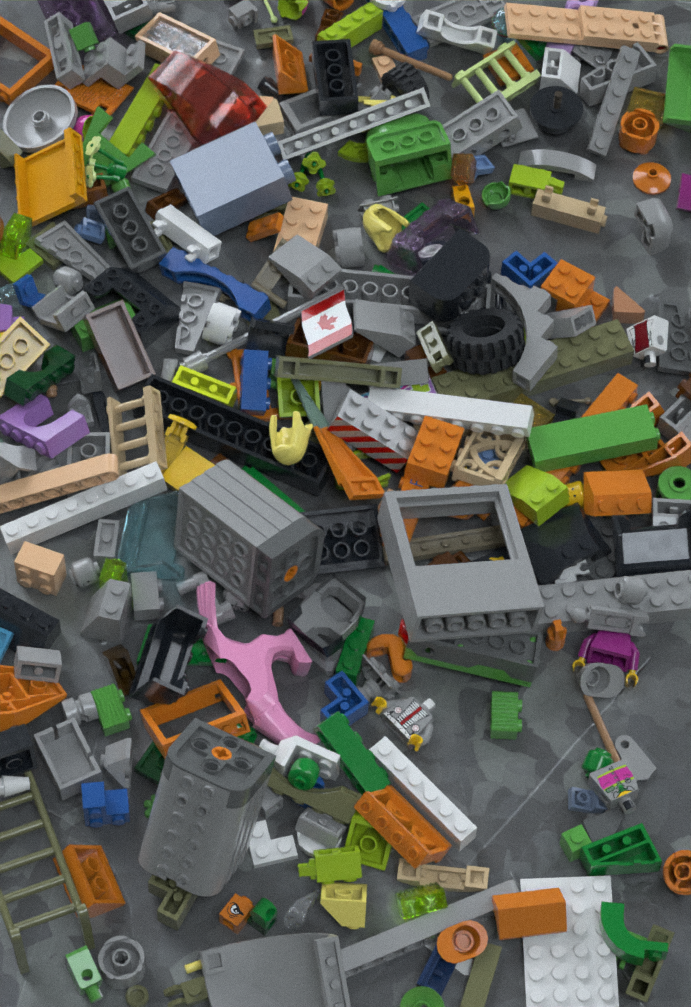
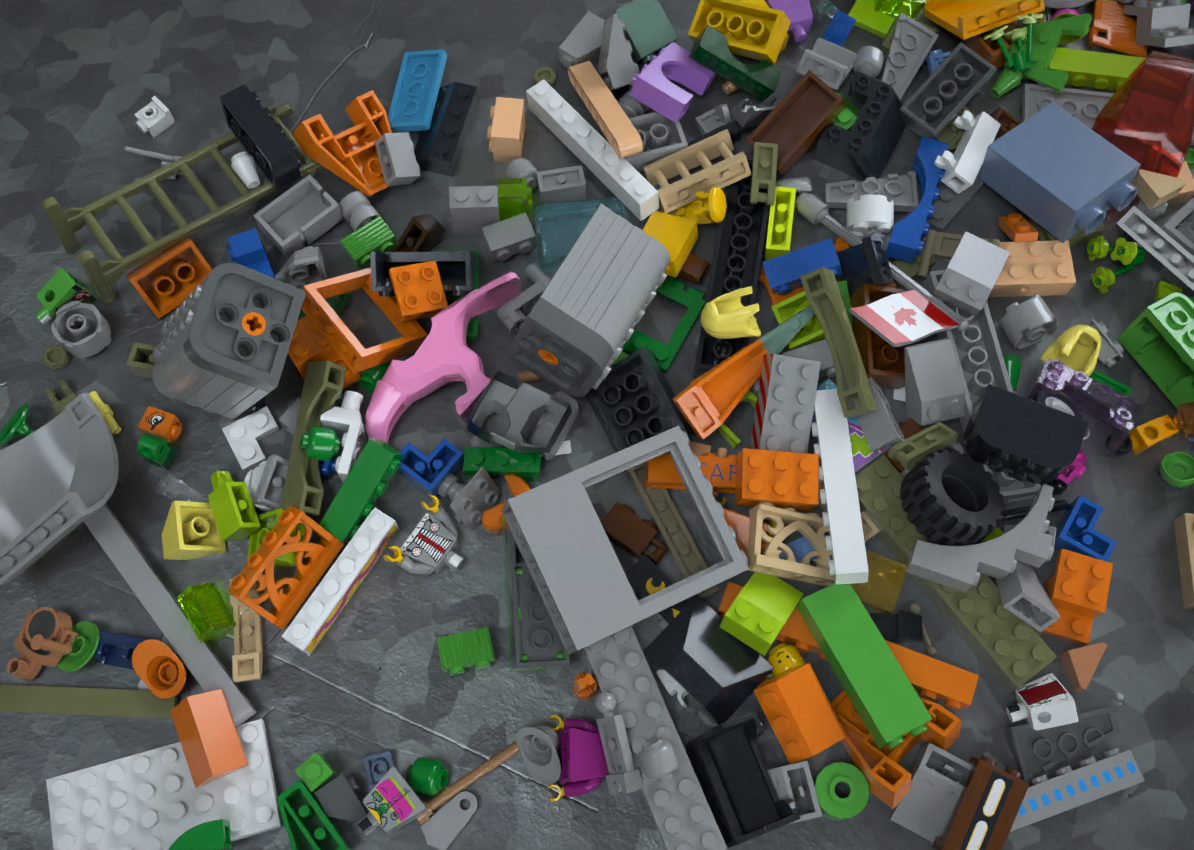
camera: 75 degrees right, 10 degrees up
none -> orange bracket [389,261,448,323]
none -> olive plate [750,142,778,206]

